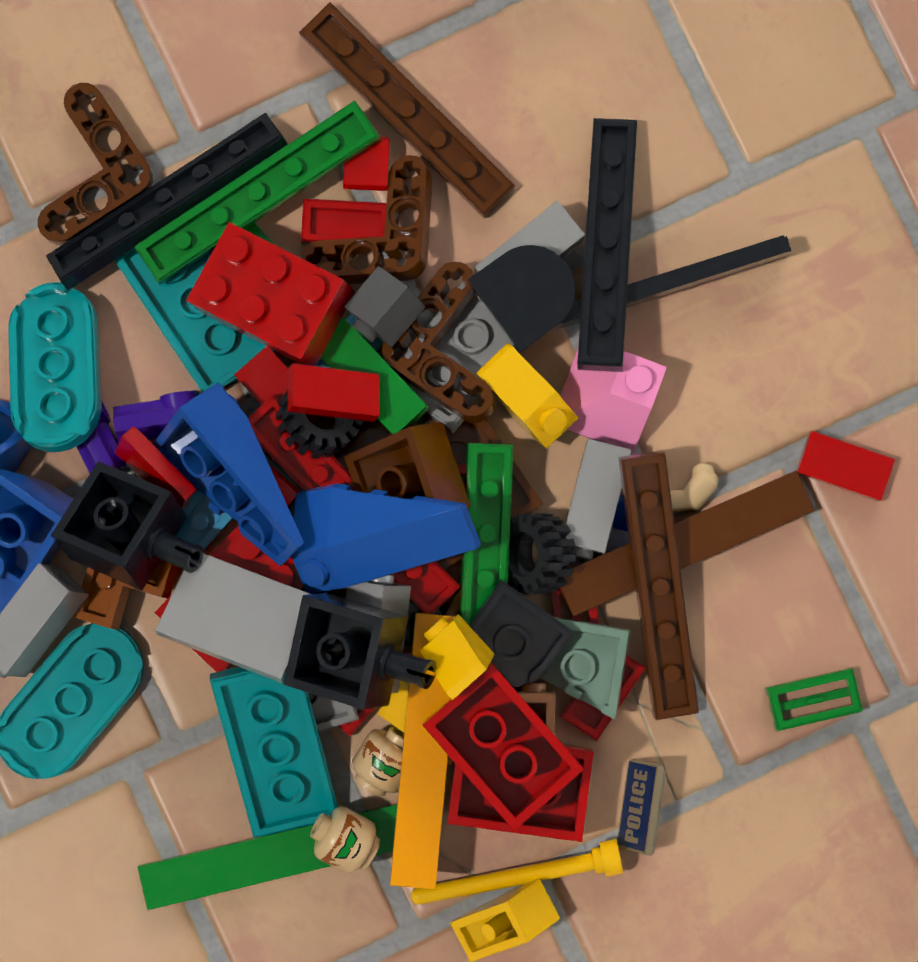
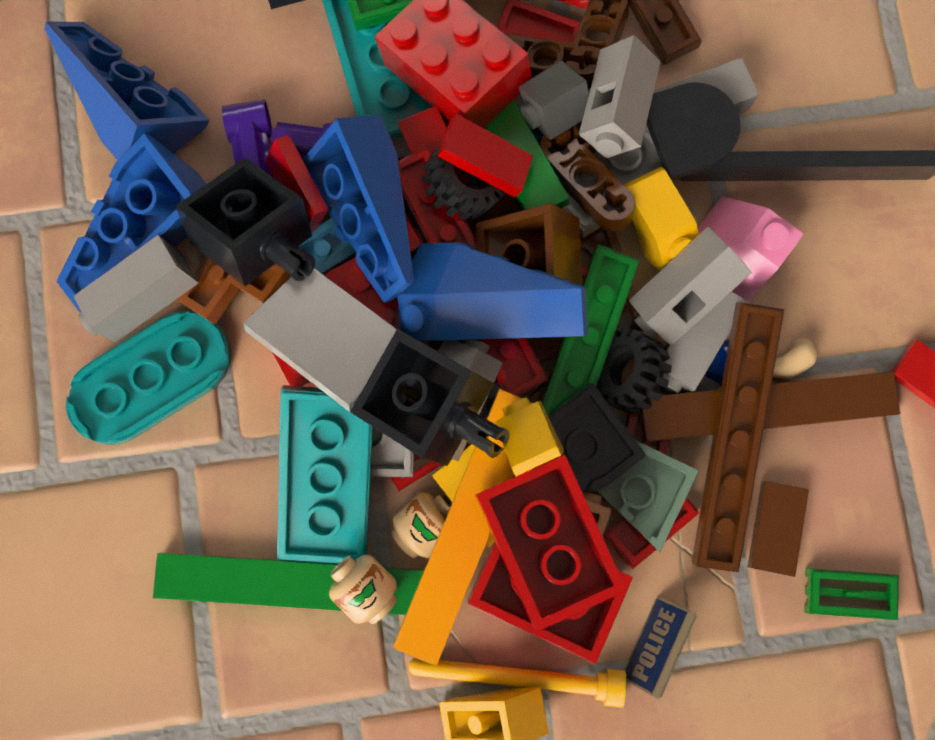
camera: 15 degrees right, 5 degrees down
teal tile [8,282,102,452] -> none
black tile [577,118,637,372] -> none
none -> light grey brick [579,35,661,158]
none -> light grey brick [629,227,752,346]
none -> reddish brown tile [747,481,809,577]

